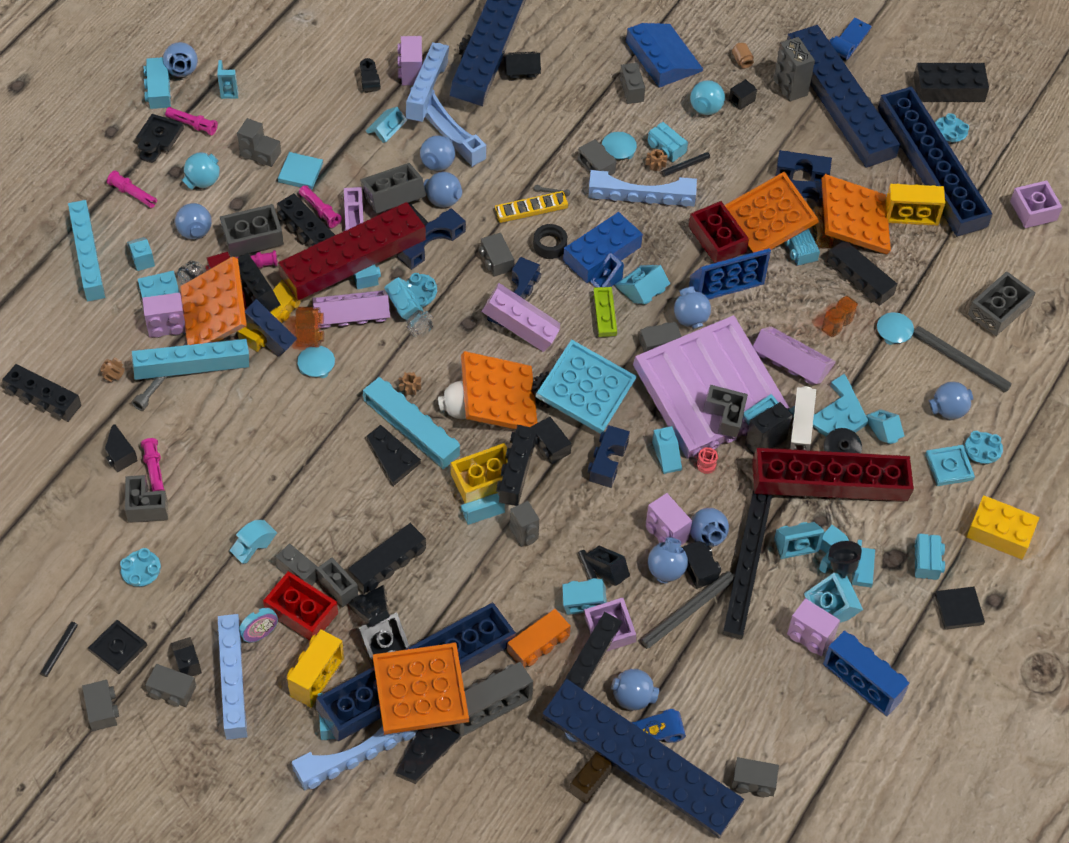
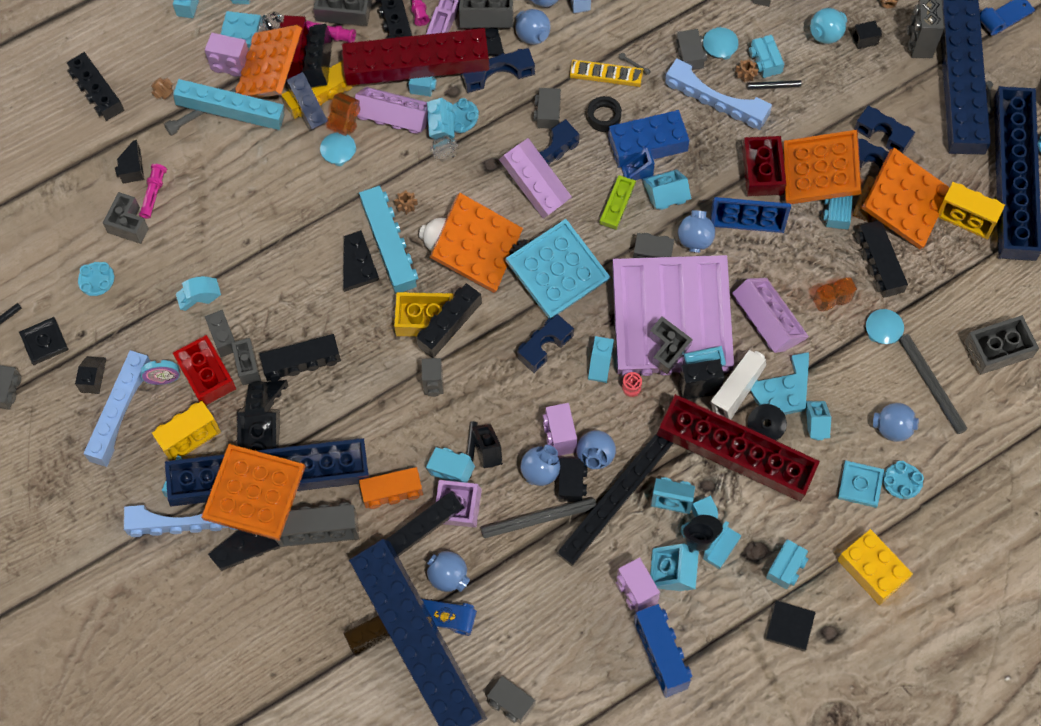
camera: 30 degrees right, 10 degrees up
dark grey brick [145,664,197,707] -> none
medium azure panel [461,493,505,525] -> none
black brick [531,416,572,464] -> none

